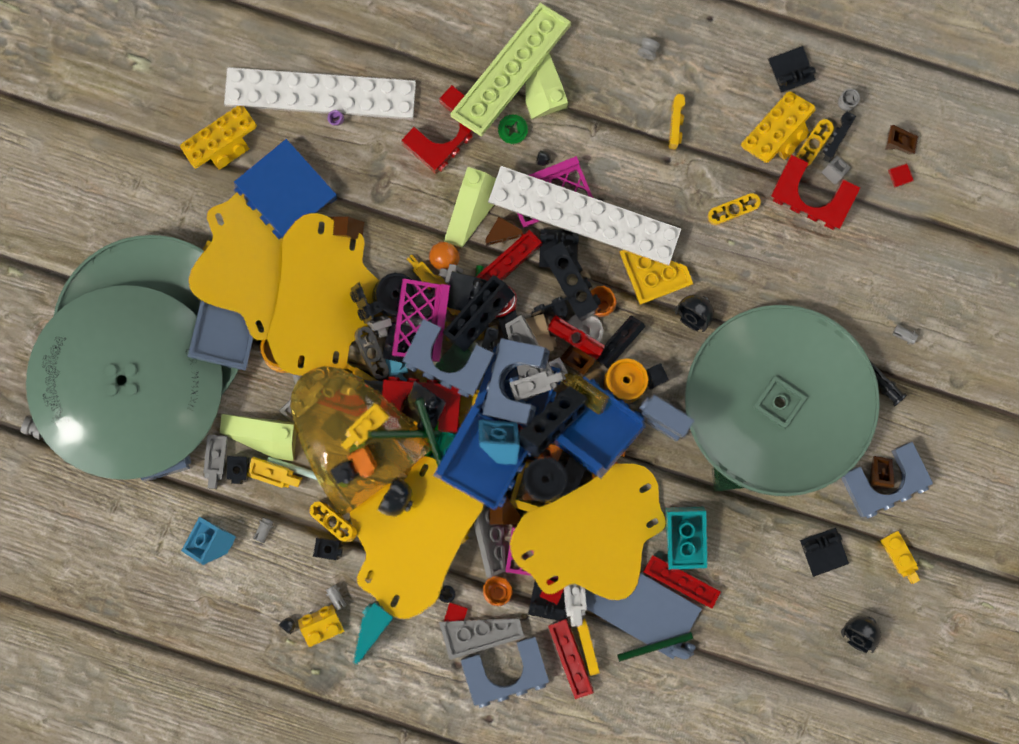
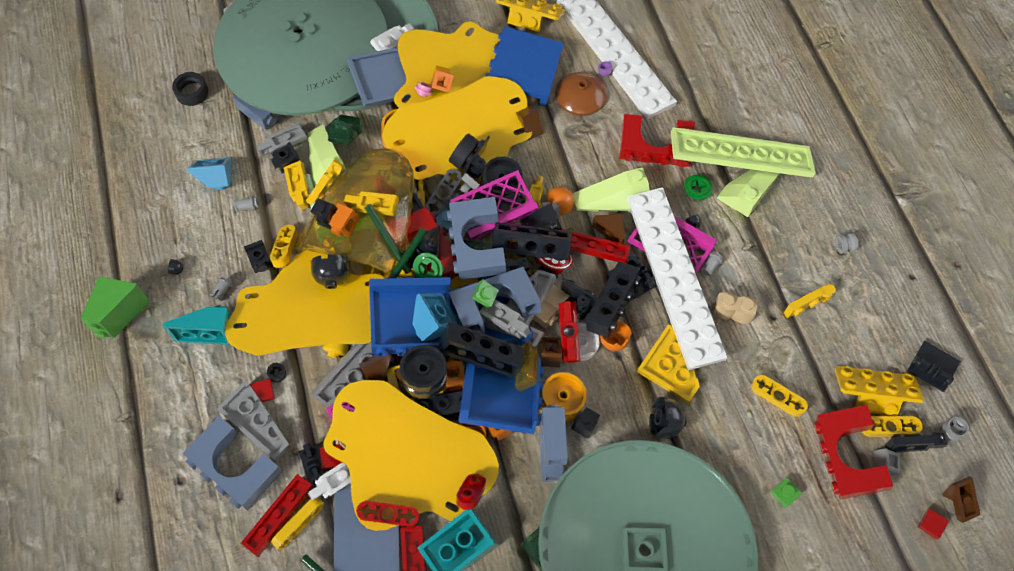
camera: 60 degrees right, 20 degrees down
yellow bracket [298,604,345,647] -> none
orange hair [483,576,512,606] -> none
black plate [595,315,646,369] -> none
none -> bright green slope [80,276,149,339]
none -> black tyre [172,72,209,106]
none -> yellow hinge [306,159,344,205]
none -> clear green brick [328,114,363,145]
none -> red beam [356,501,419,527]
none -> white hinge [370,23,414,51]
none -> green gear [413,252,444,278]
none -> bright pink plate [415,82,433,97]
none -> orange brick [431,65,454,92]
none -> black tyre [449,133,480,170]
none -> red plate [456,474,486,510]
none -> bright green plate [472,280,499,308]
none -> dark orange dish [556,72,607,116]
none -> light grey pin [701,252,723,276]
none -> tan brick [712,292,758,324]
none -> bright green plate [770,478,802,508]

